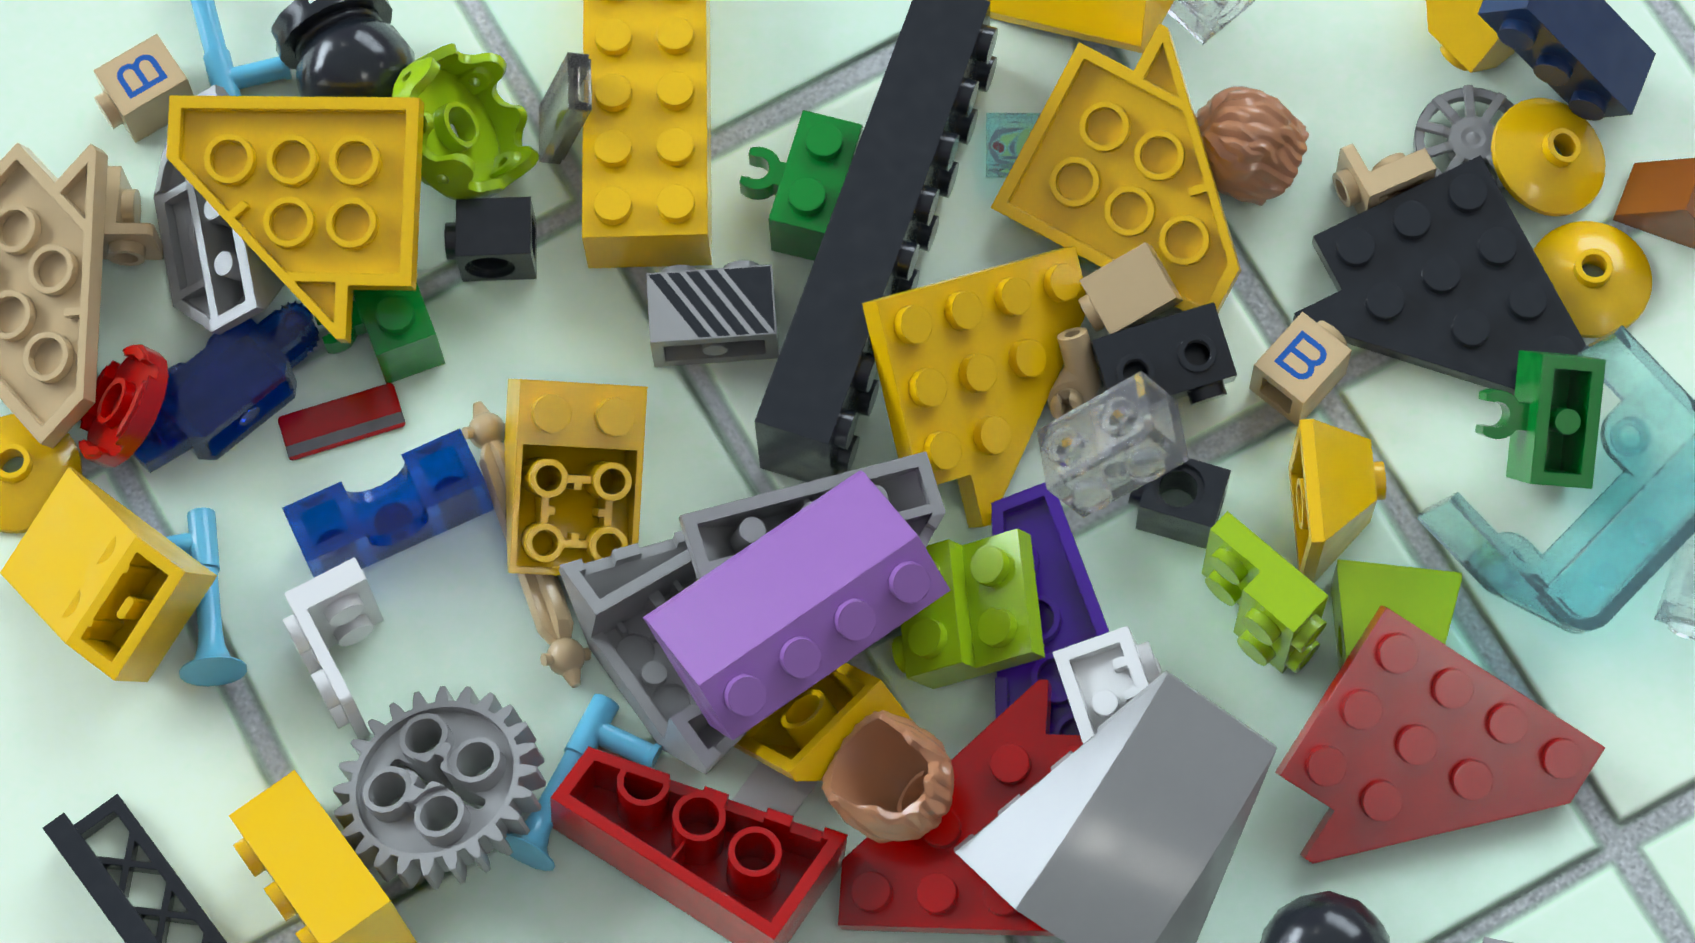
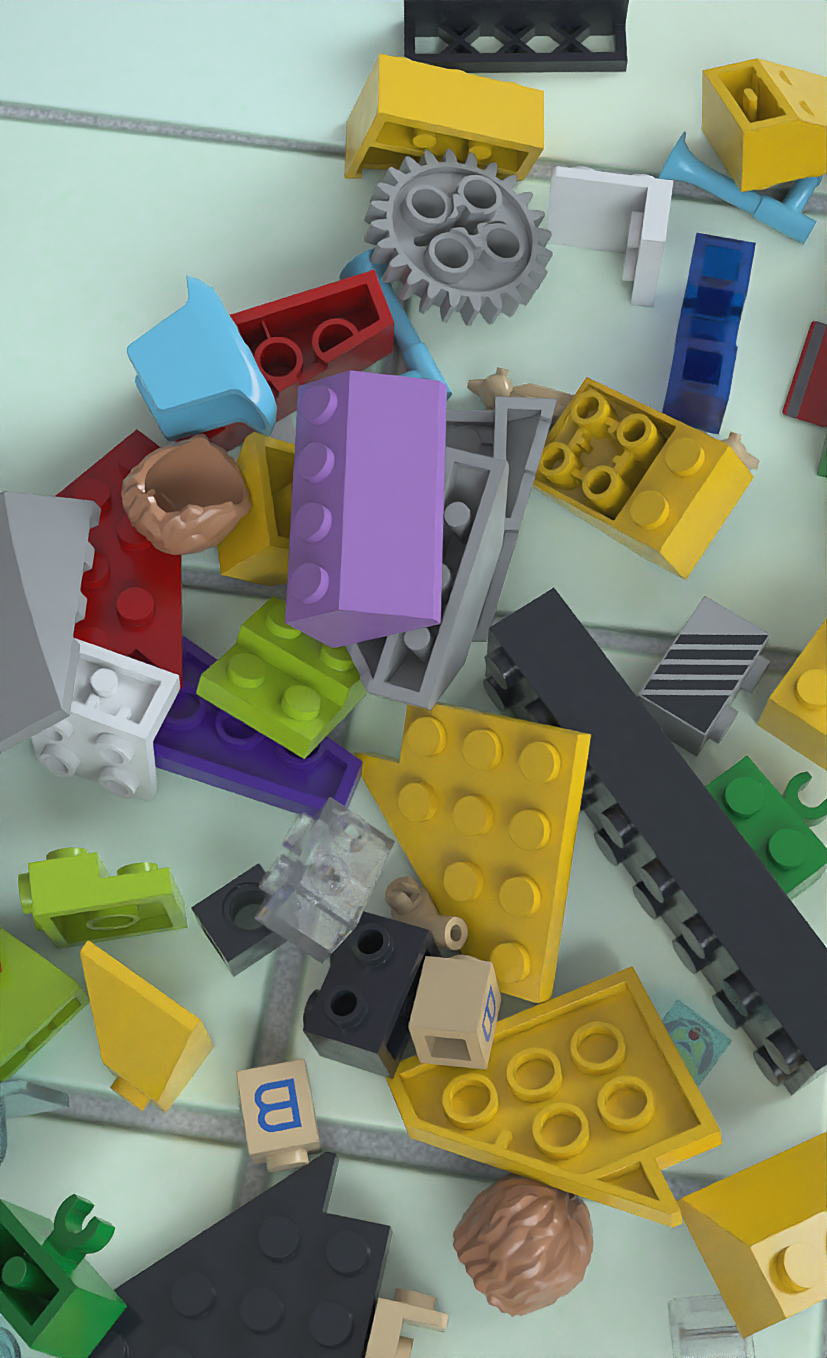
camera: 125 degrees right, 0 degrees up
none -> medium azure piece [127,275,277,442]

